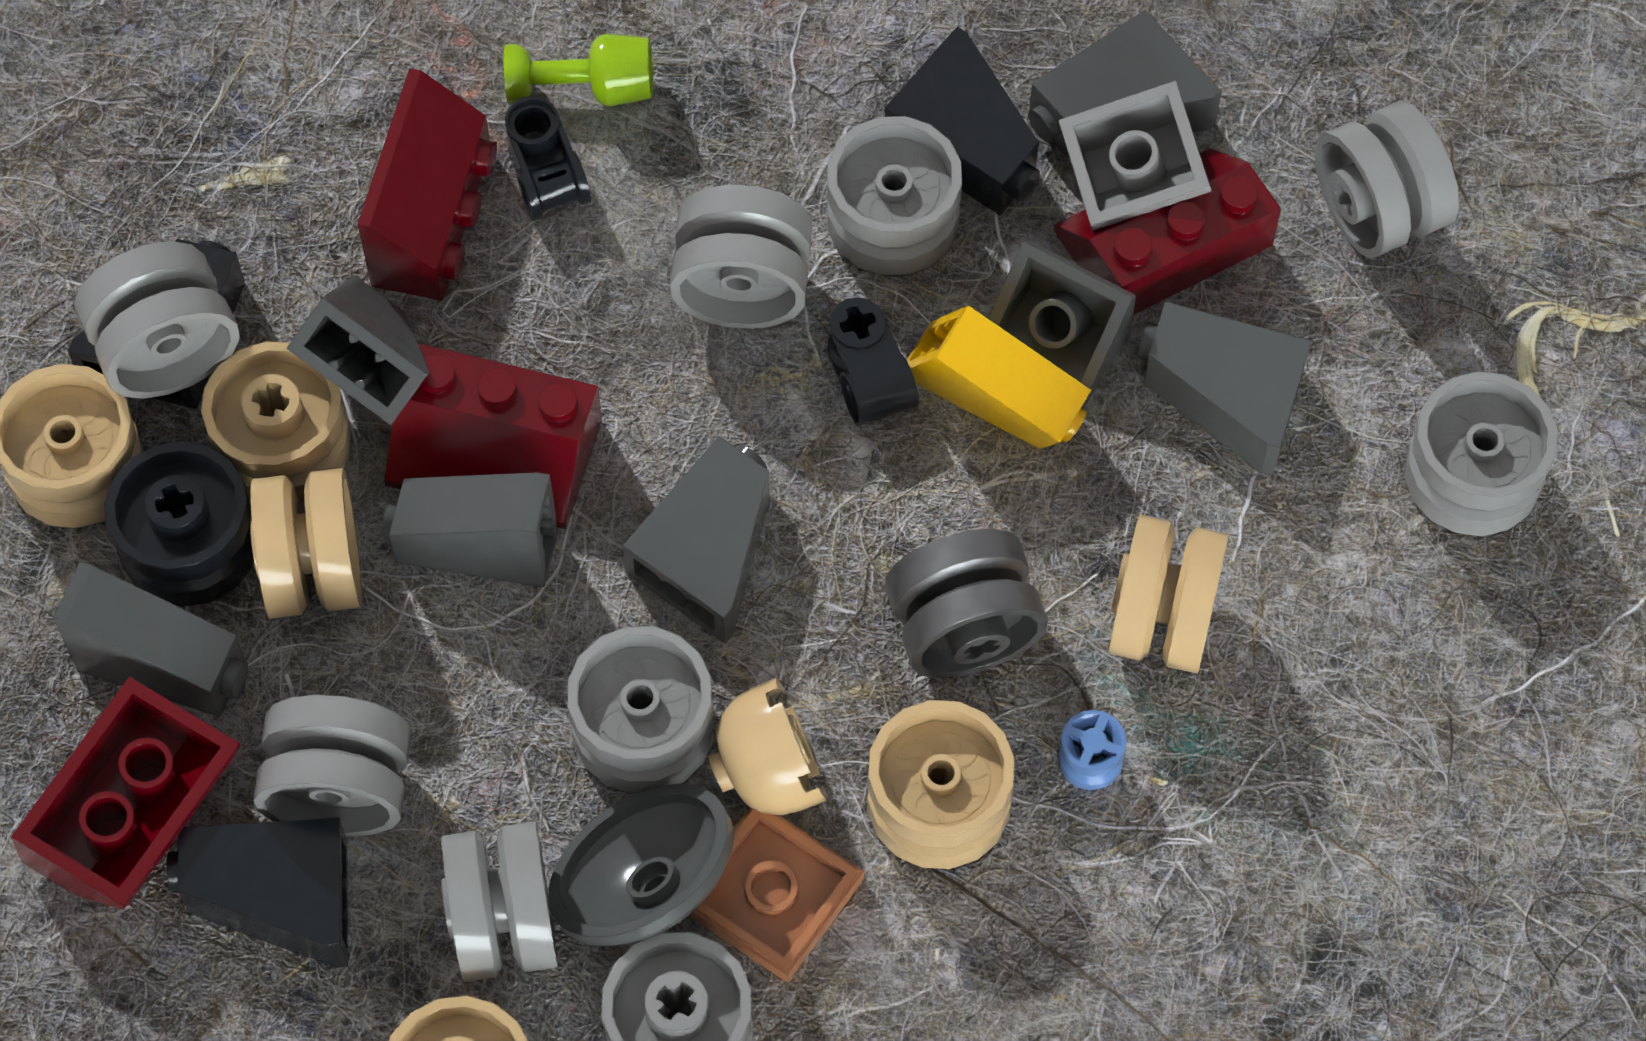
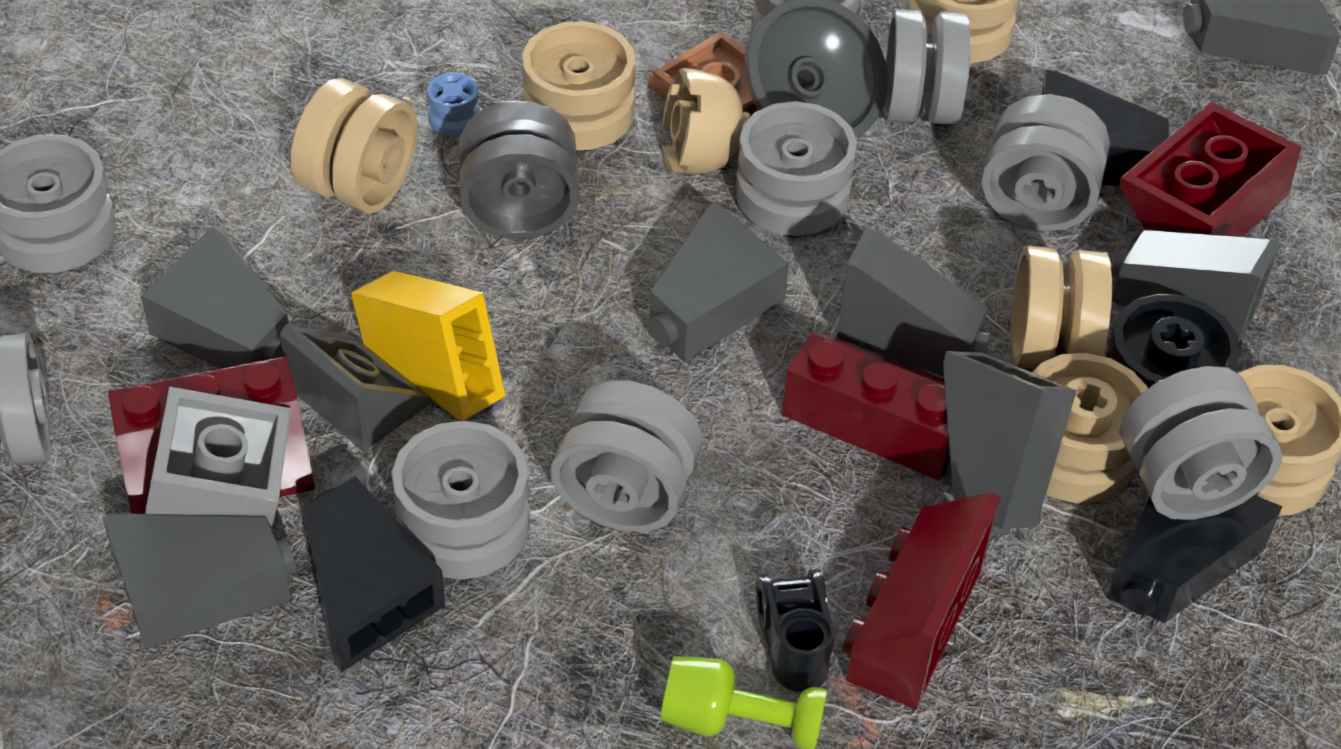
camera: 170 degrees left, 15 degrees down
black piece [827,297,919,426] -> none

